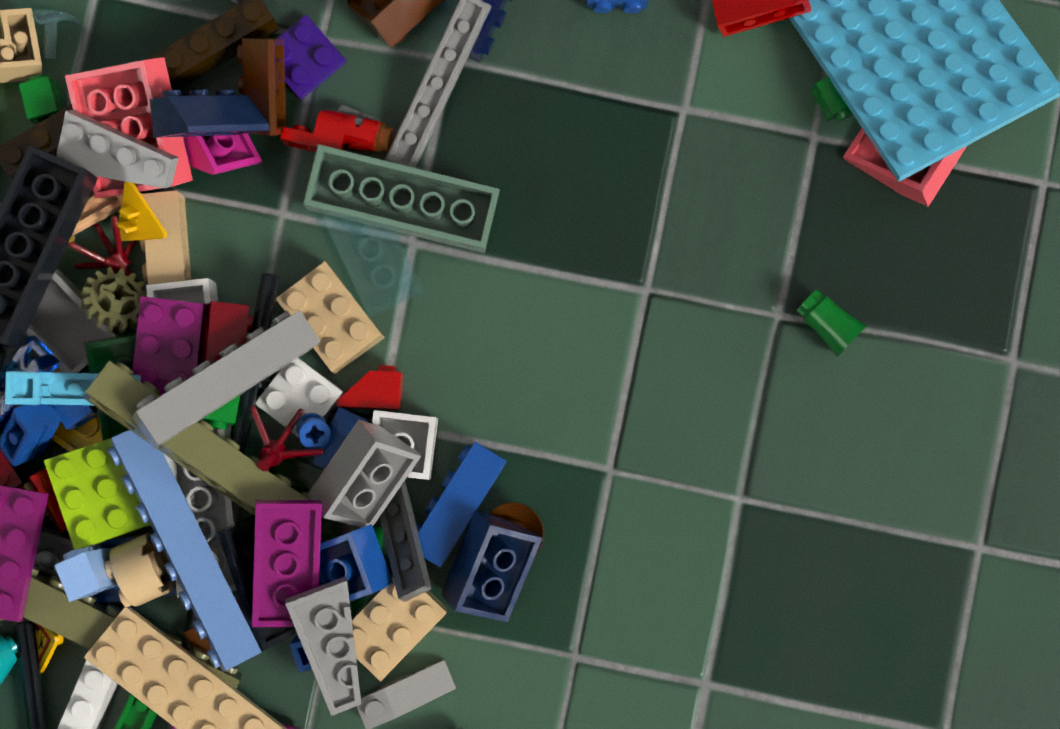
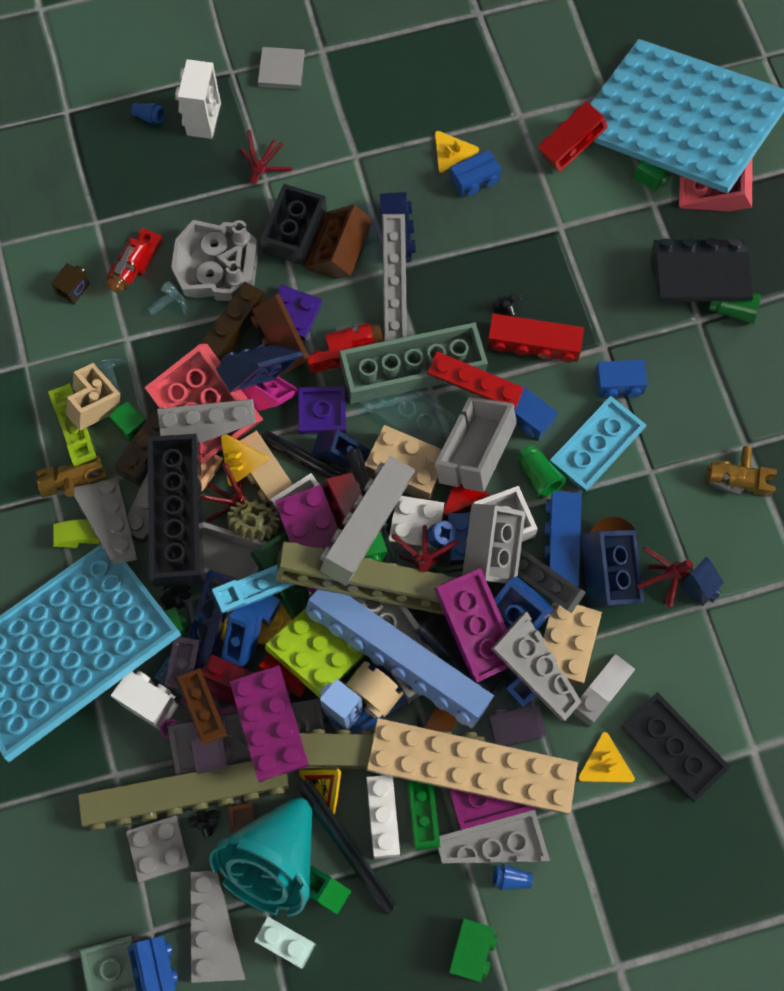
camera: 25 degrees left, 15 degrees down
none -> black axle [261,430,347,478]
none -> dark purple plate [298,386,346,434]
none -> dark blue slope [312,429,370,469]
none -> red plate [427,351,524,409]
none -> light grey piece [435,396,517,492]
none -> red brick [487,314,584,363]
none -> clear purple brick [488,703,547,747]
none -> black plant [493,294,522,316]
none -> blue brick [515,384,558,441]
none -> green plant [516,445,566,499]
none -> medium azure plate [550,396,646,493]
none -> blue brick [595,360,647,399]
none -> dark red plant [636,547,693,608]
none -> black slope [650,238,753,301]
none -> dark blue slope [681,556,724,606]
none -> pearl gold piece [706,446,777,497]

